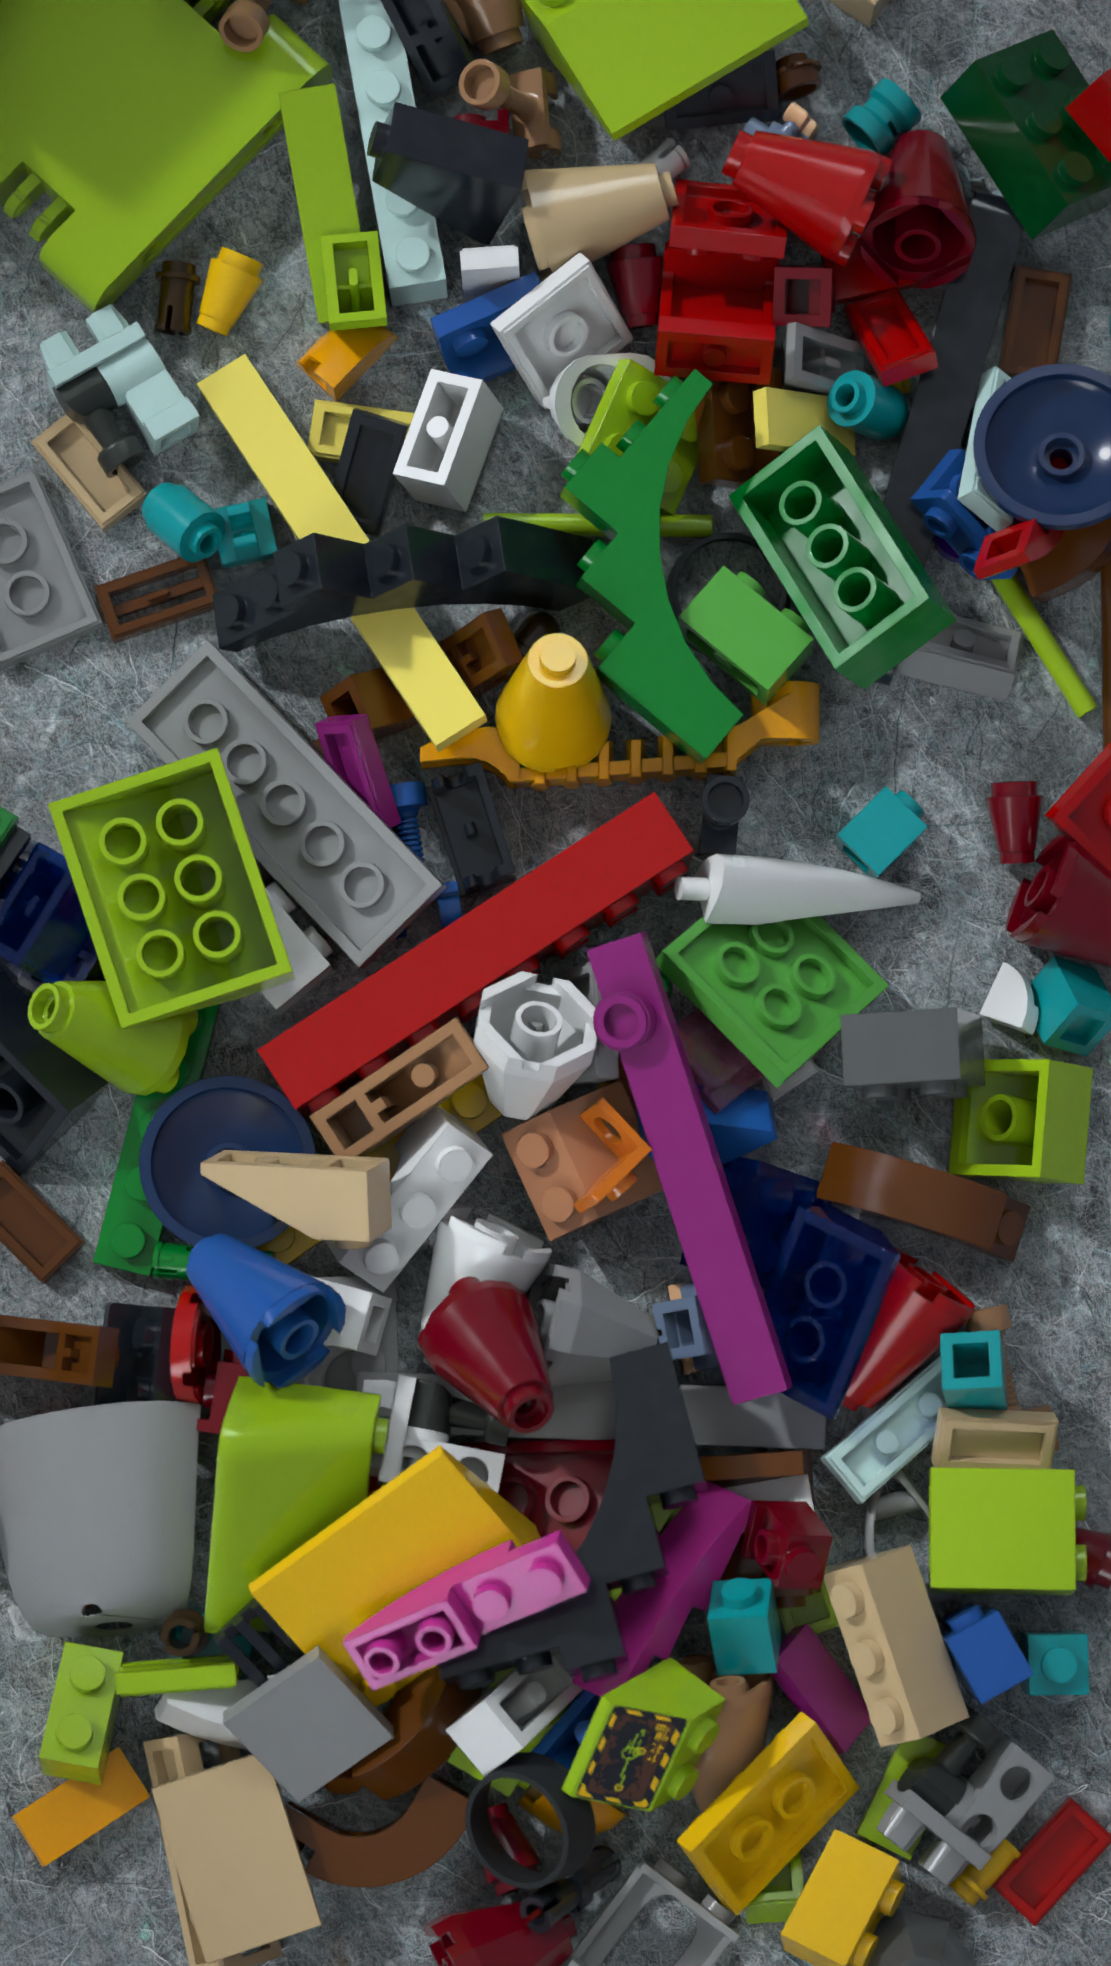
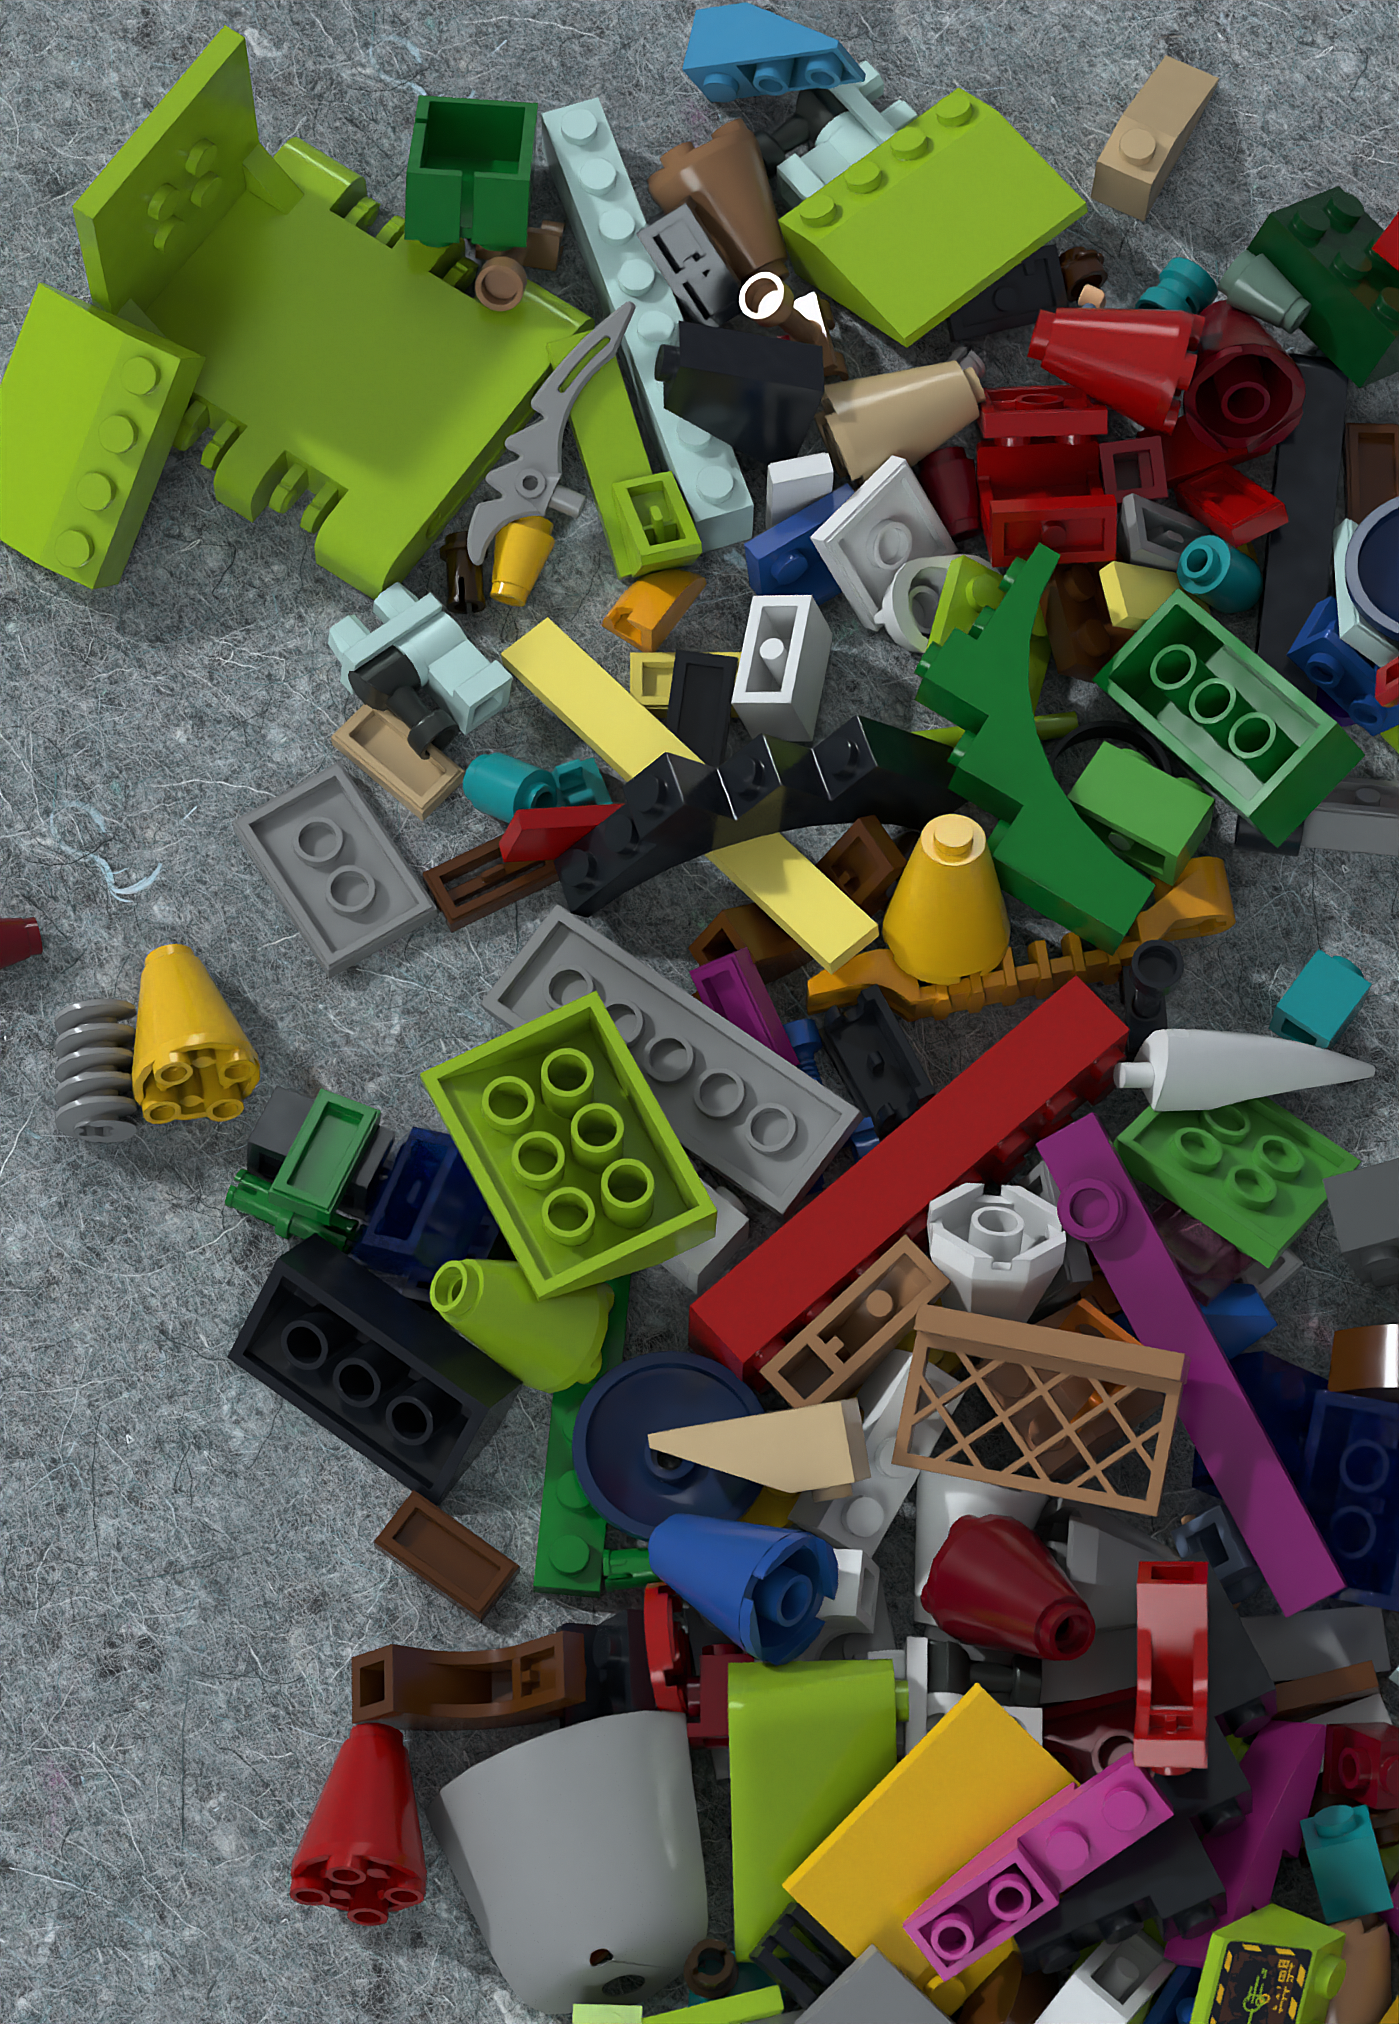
camera: 10 degrees left, 15 degrees down
none -> light grey piece [467,301,636,565]
none -> red tile [499,803,625,863]
none -> medium nougat fence [891,1303,1191,1517]
none -> red arch [1133,1561,1209,1775]
none -> sand green cone [1218,250,1312,334]

